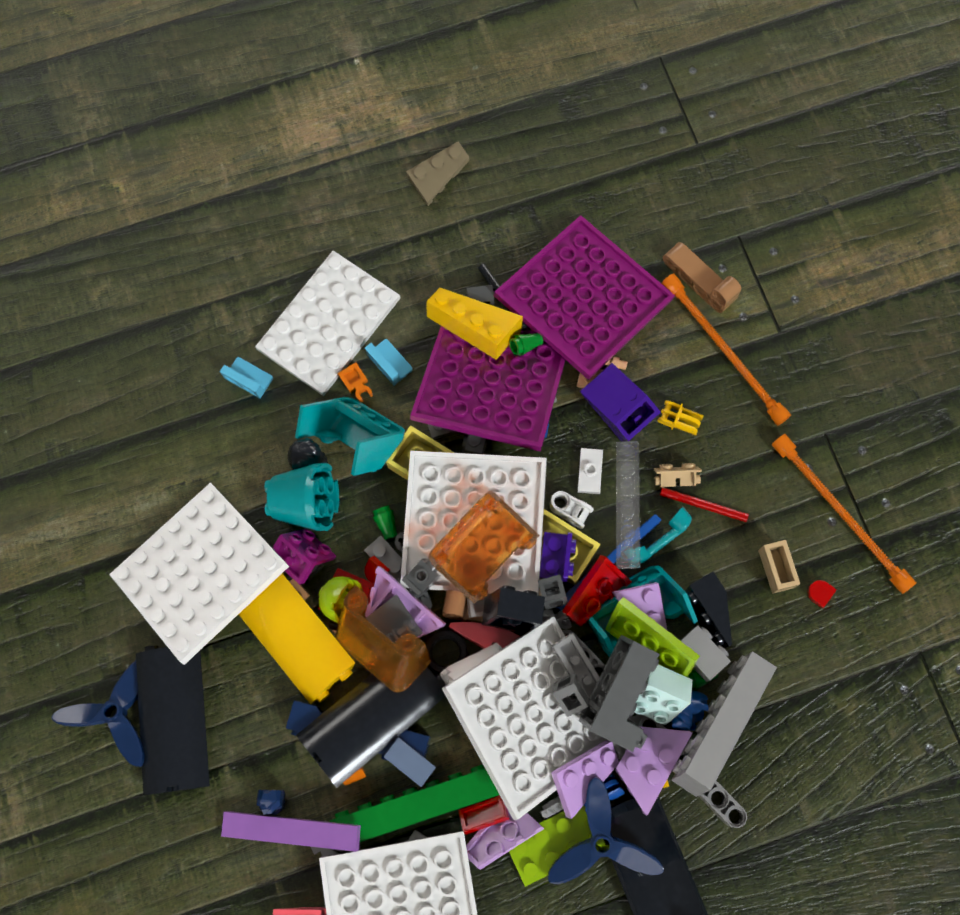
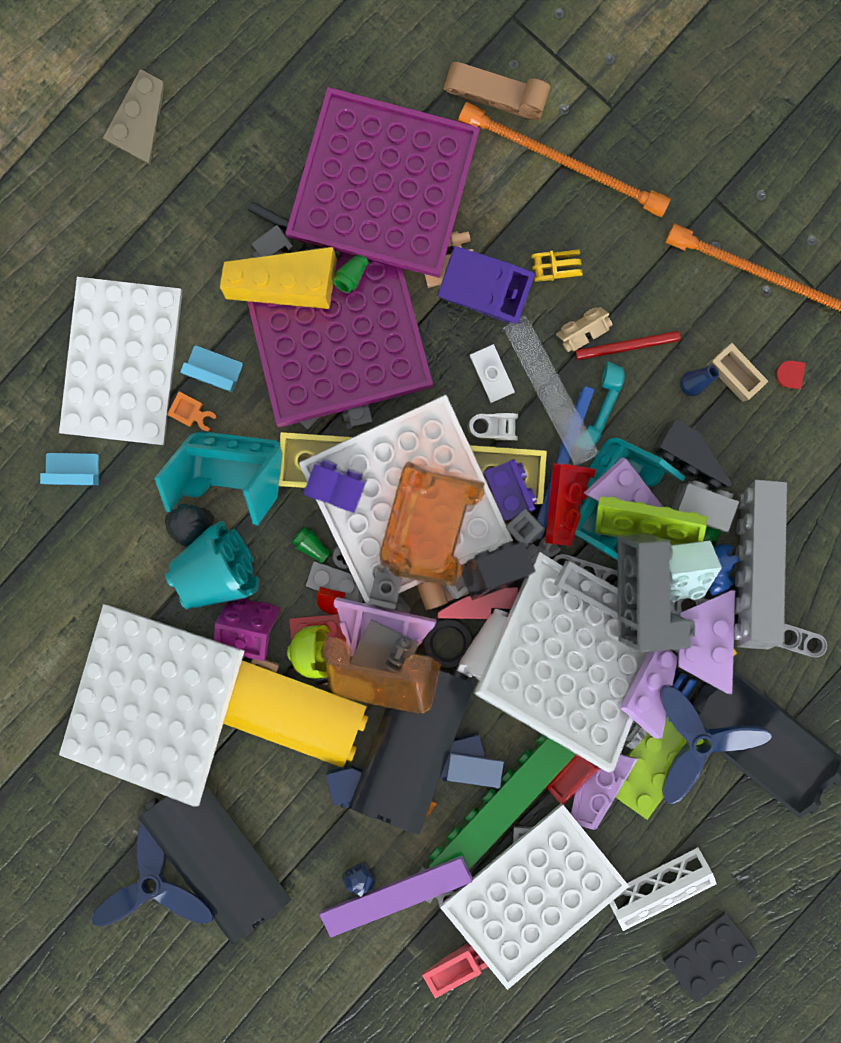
camera: 30 degrees left, 15 degrees up
dark grey brick [553,673,589,717] -> none
none -> dark purple brick [303,459,367,513]
none -> dark blue cone [680,365,719,396]

